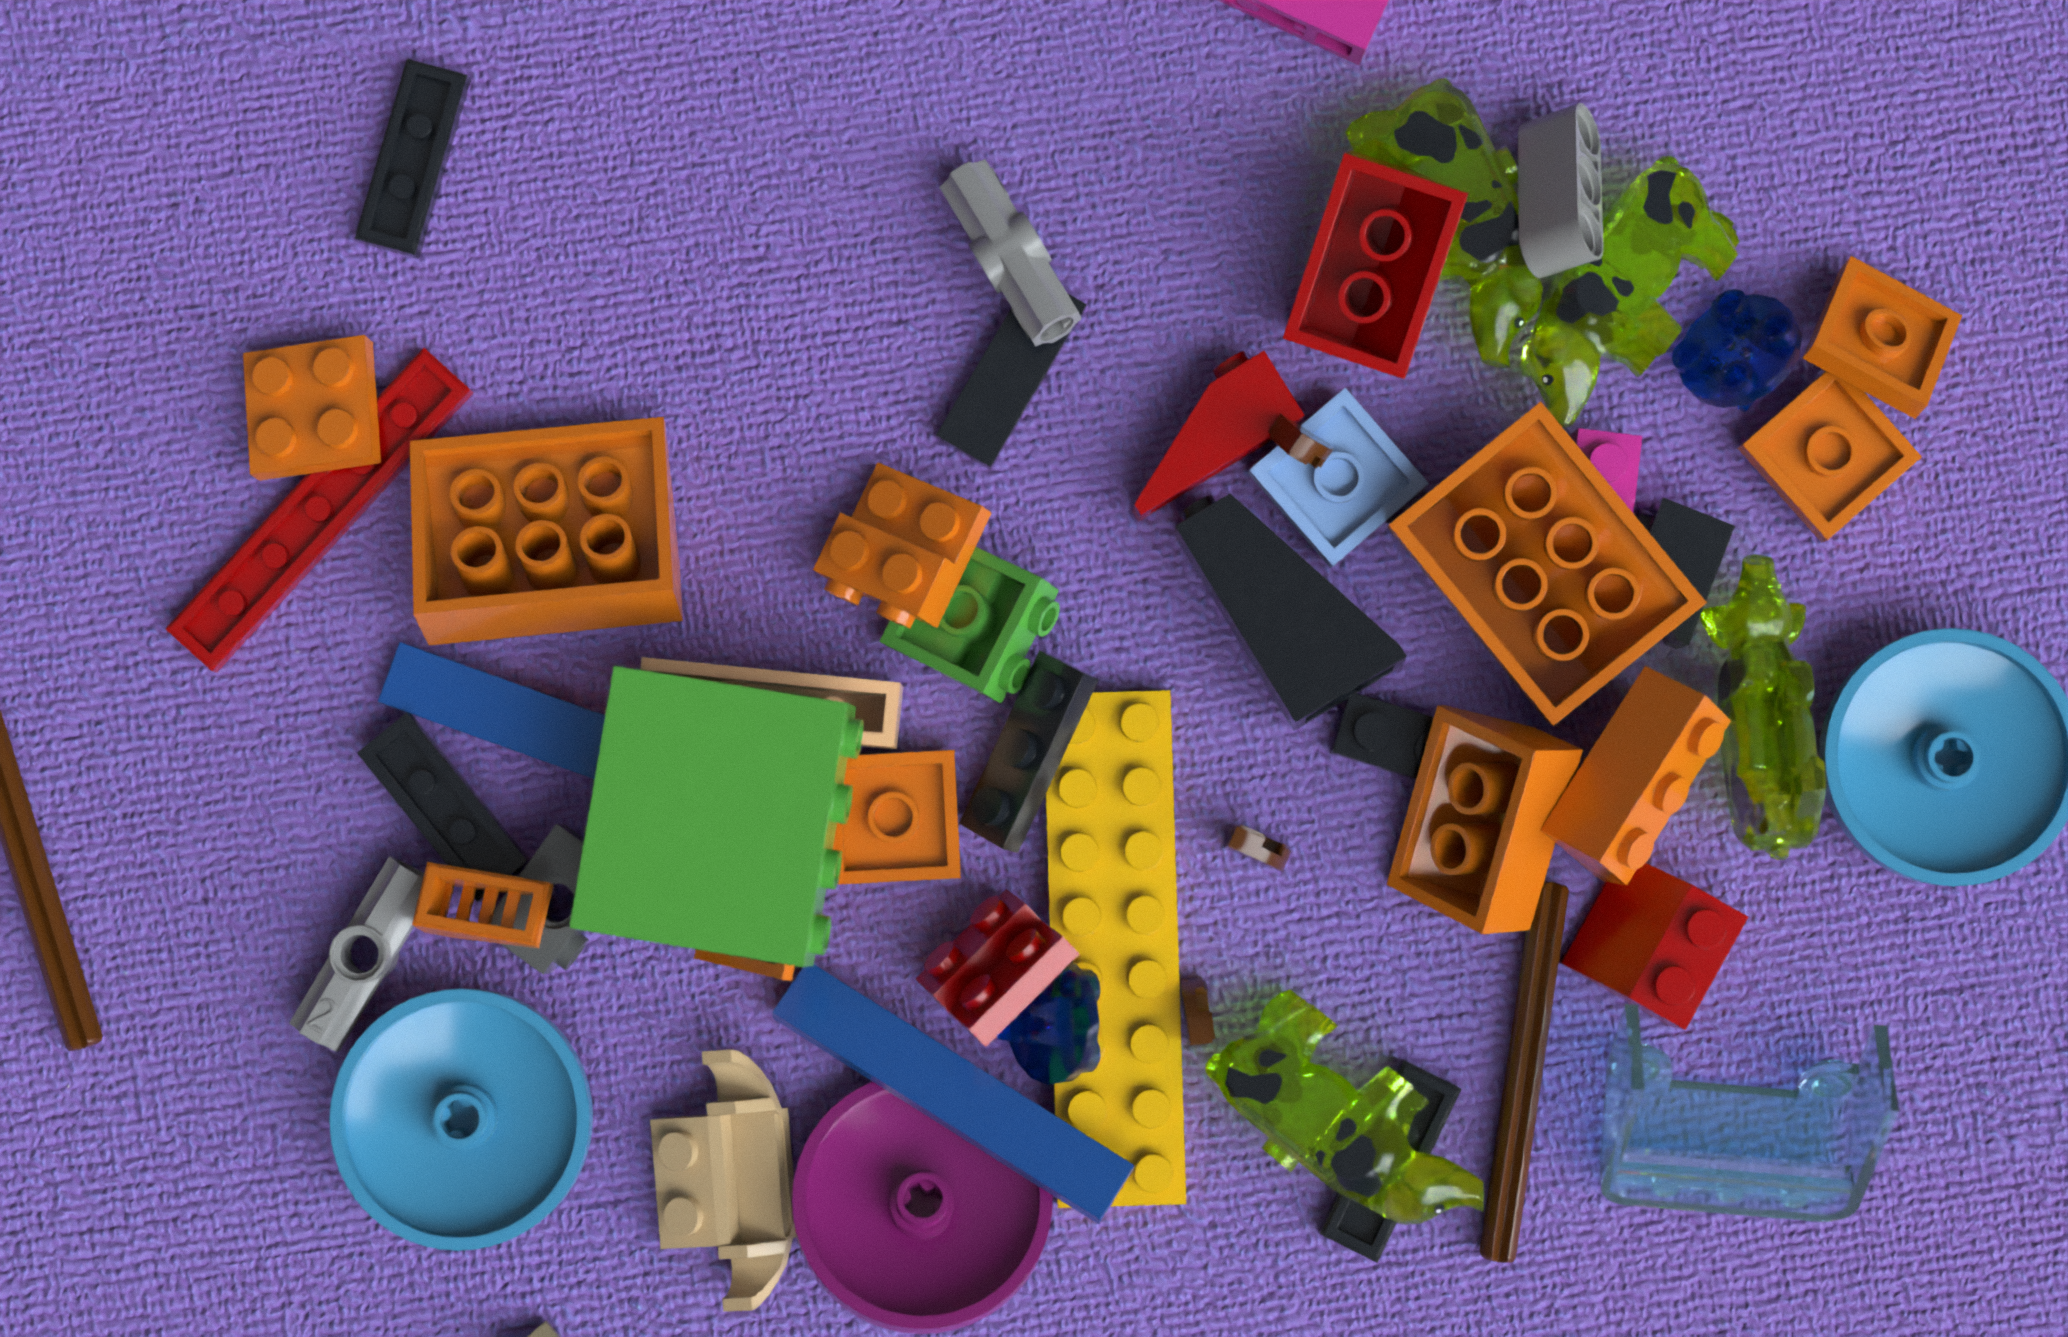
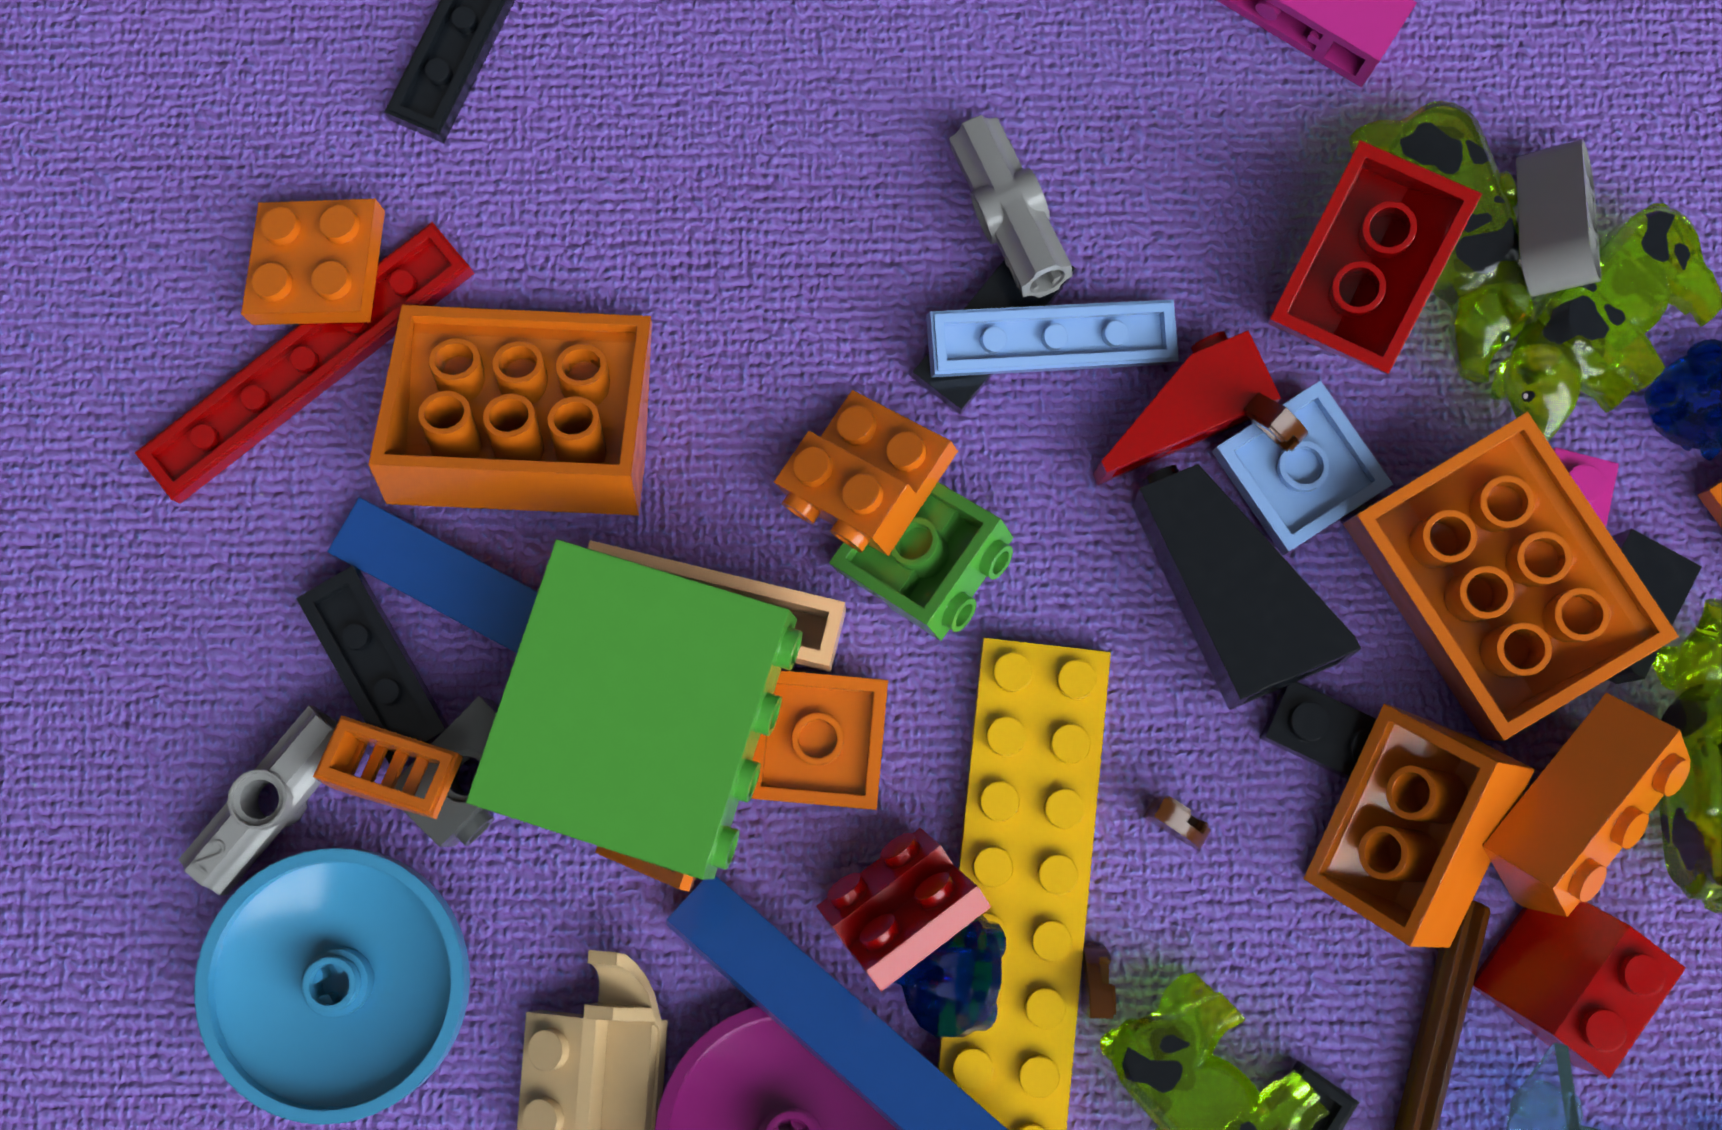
camera: 10 degrees right, 5 degrees down
black plate [959,650,1099,853] -> none
none -> light blue tile [926,299,1179,378]

